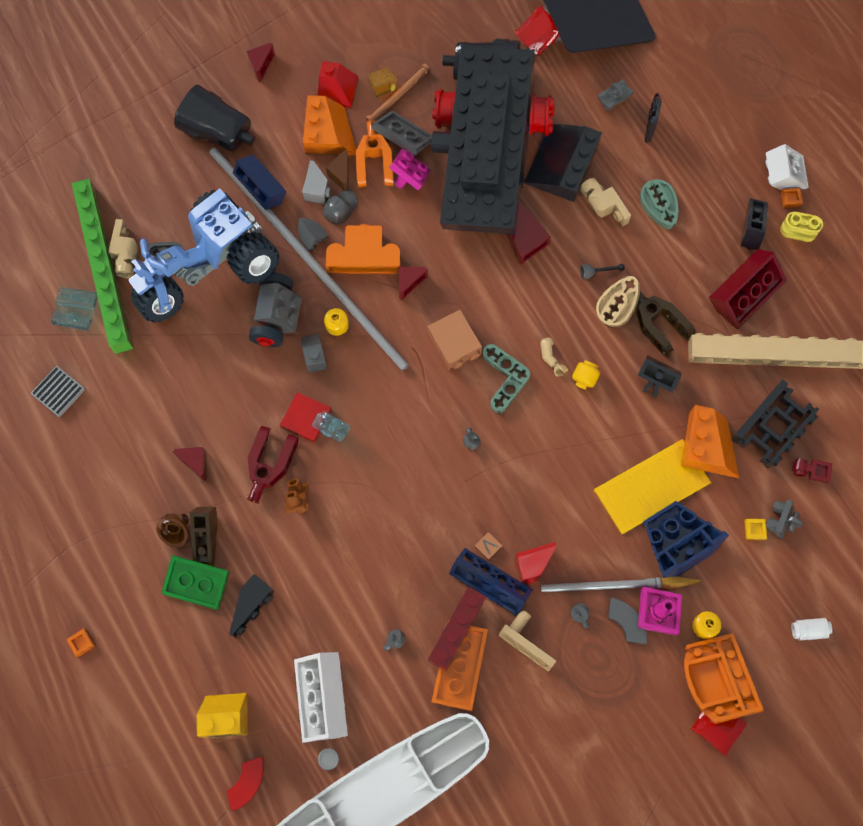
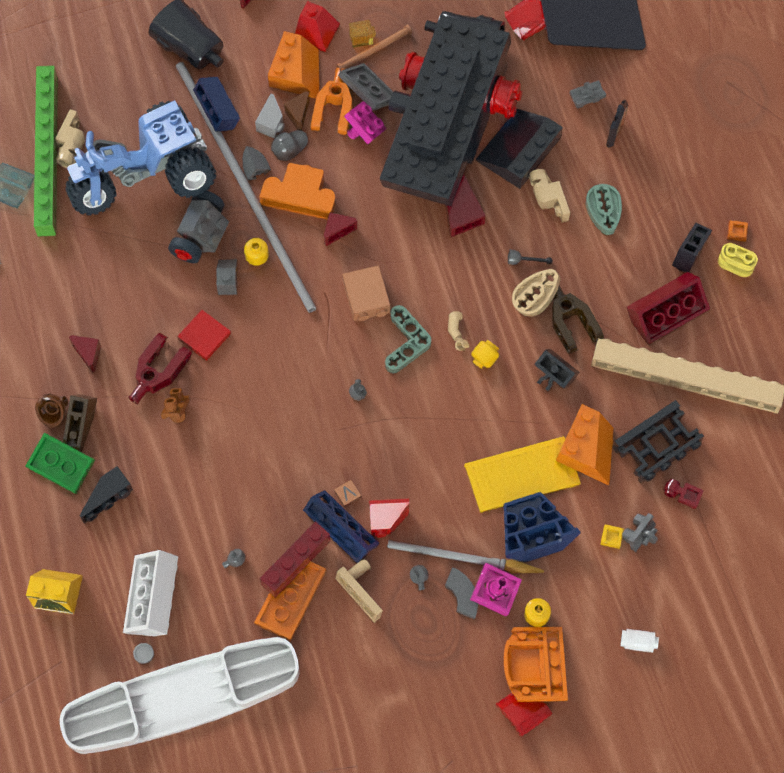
camera: 10 degrees right, 5 degrees down
red tile [226,757,264,812] -> none
clear light blue piece [312,411,351,442] -> none
white slope [766,144,809,190] -> none

